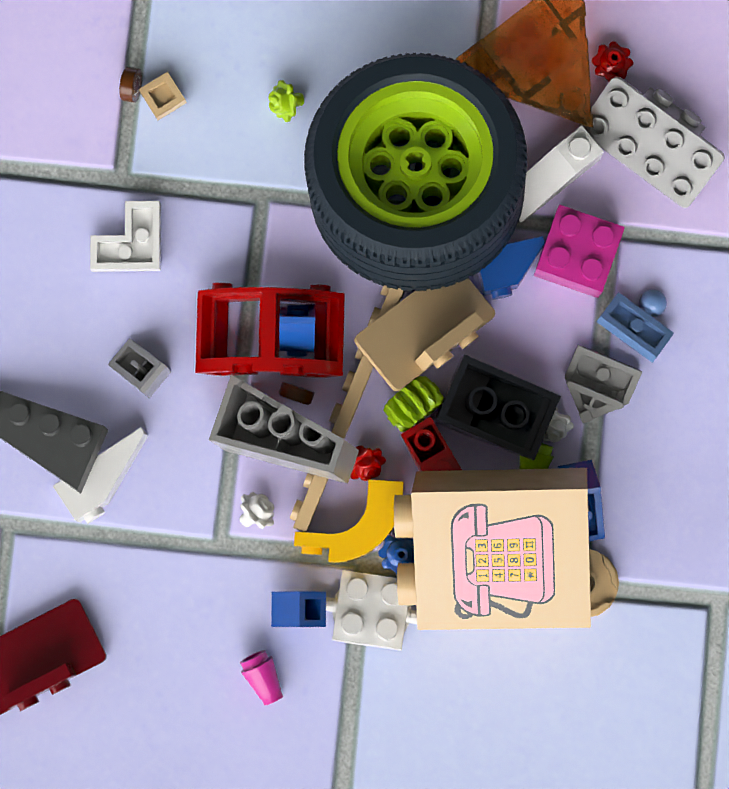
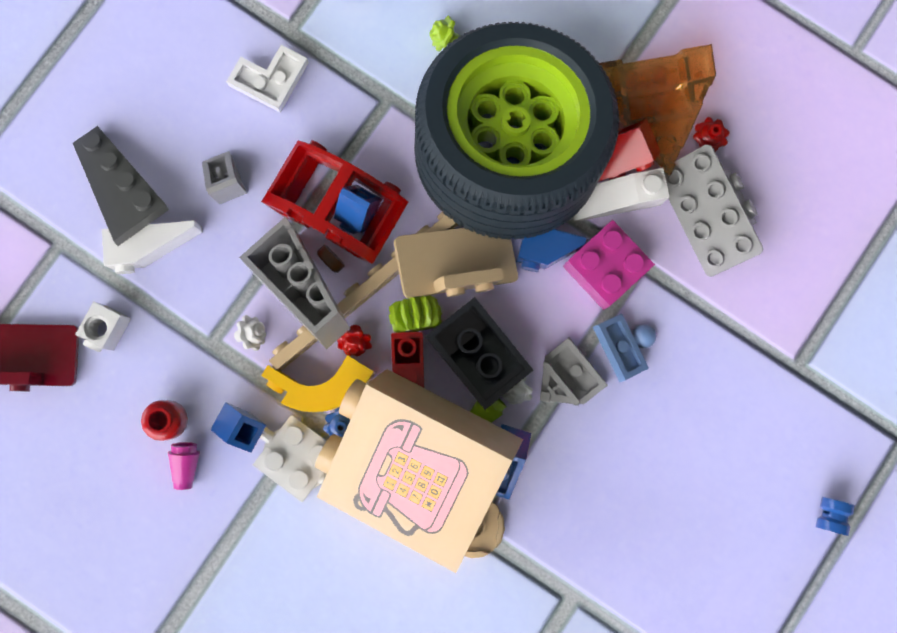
camera: 20 degrees right, 0 degrees up
none -> white brick [75,301,131,352]
none -> red head [141,400,188,441]
none -> slope [598,118,661,182]

